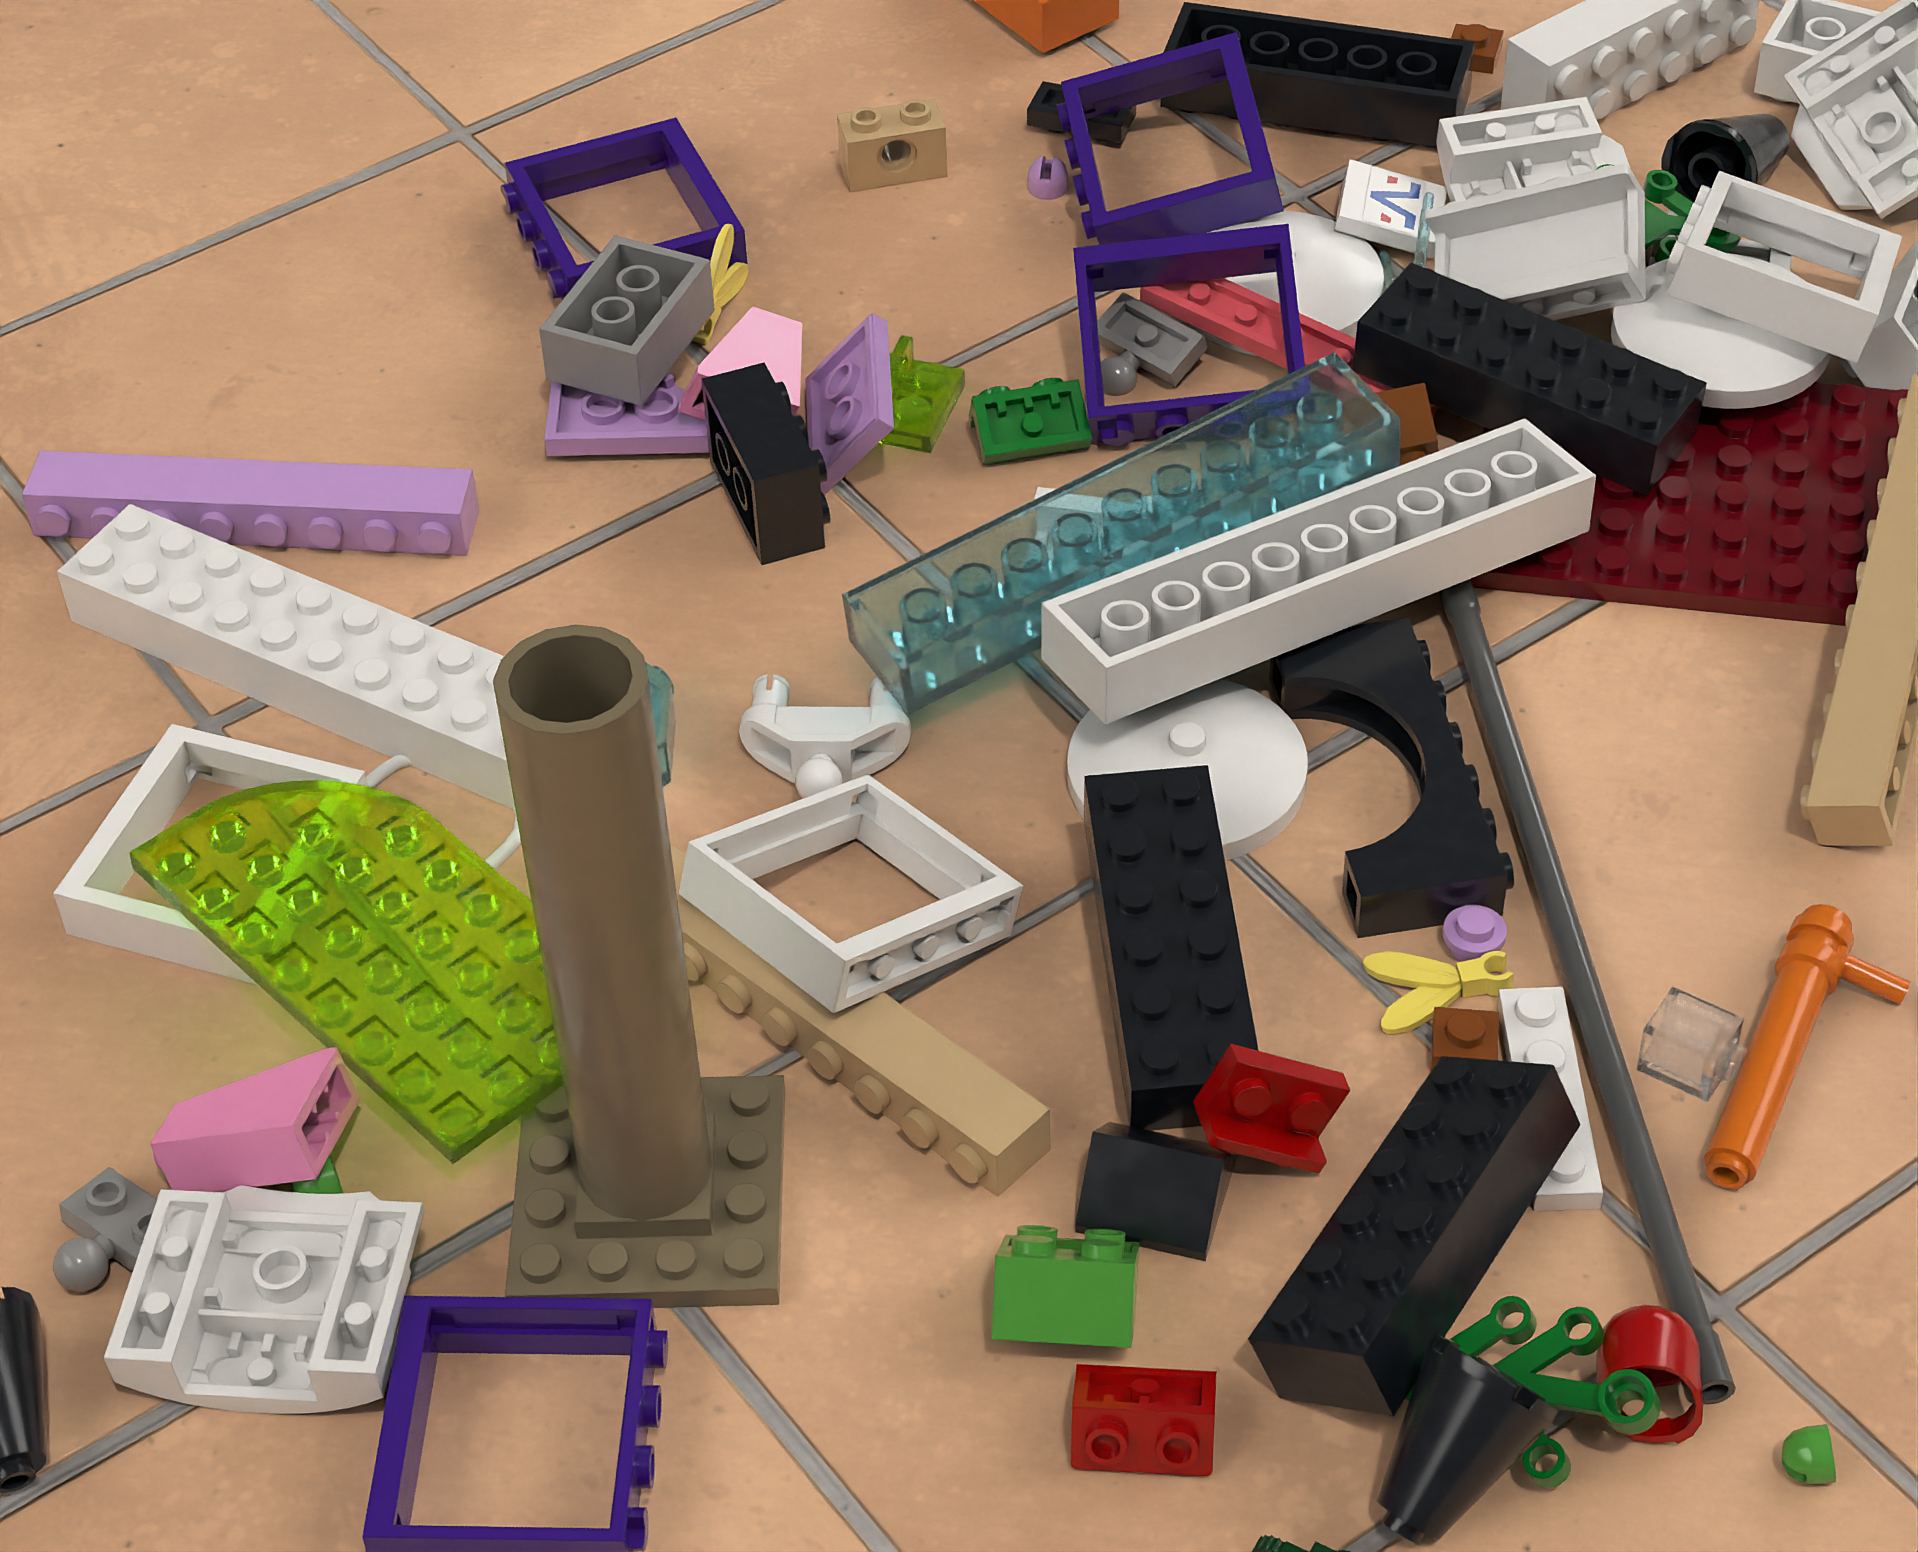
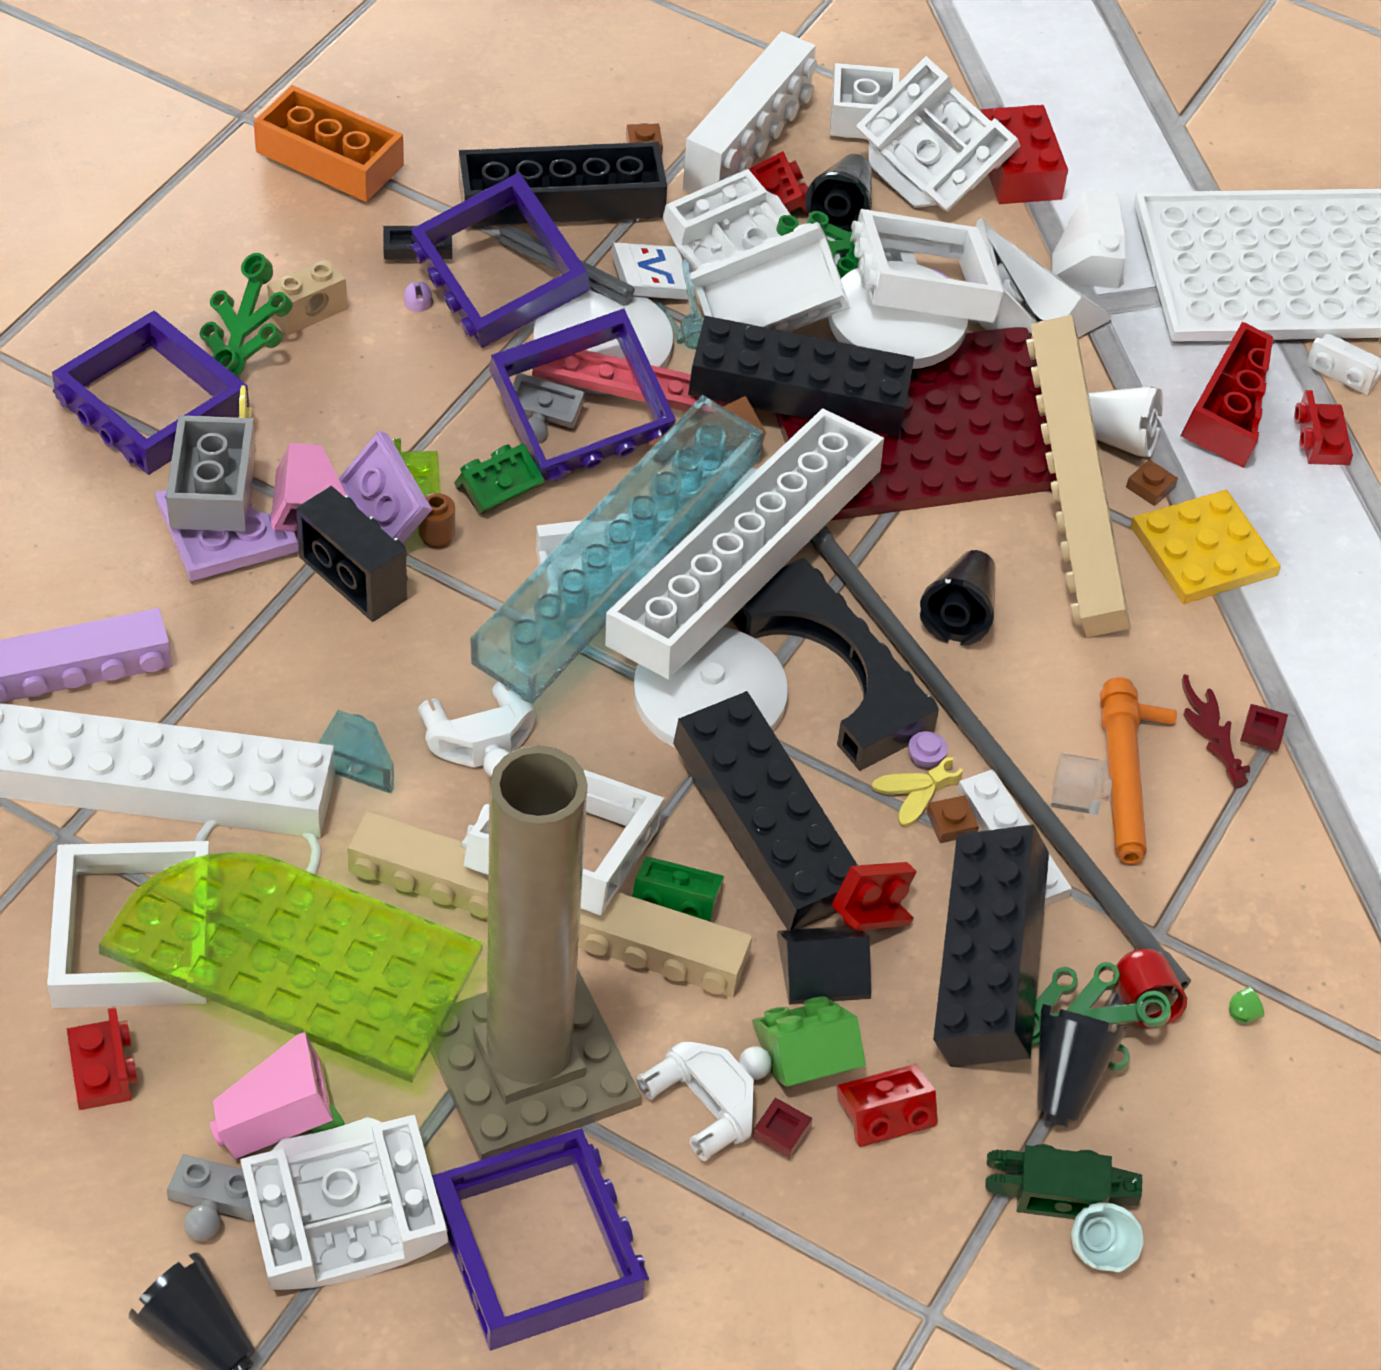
camera: 30 degrees left, 5 degrees up
none -> red bracket [66,1007,137,1110]
none -> green plant [200,253,293,377]
none -> dark orange brick [418,493,455,548]
none -> dark grey axle [499,225,635,304]
none -> green bracket [632,856,724,922]
none -> white connector [636,1042,772,1161]
none -> red bracket [749,151,809,217]
none -> dark red plate [752,1097,813,1159]
none -> black cone [919,550,996,645]

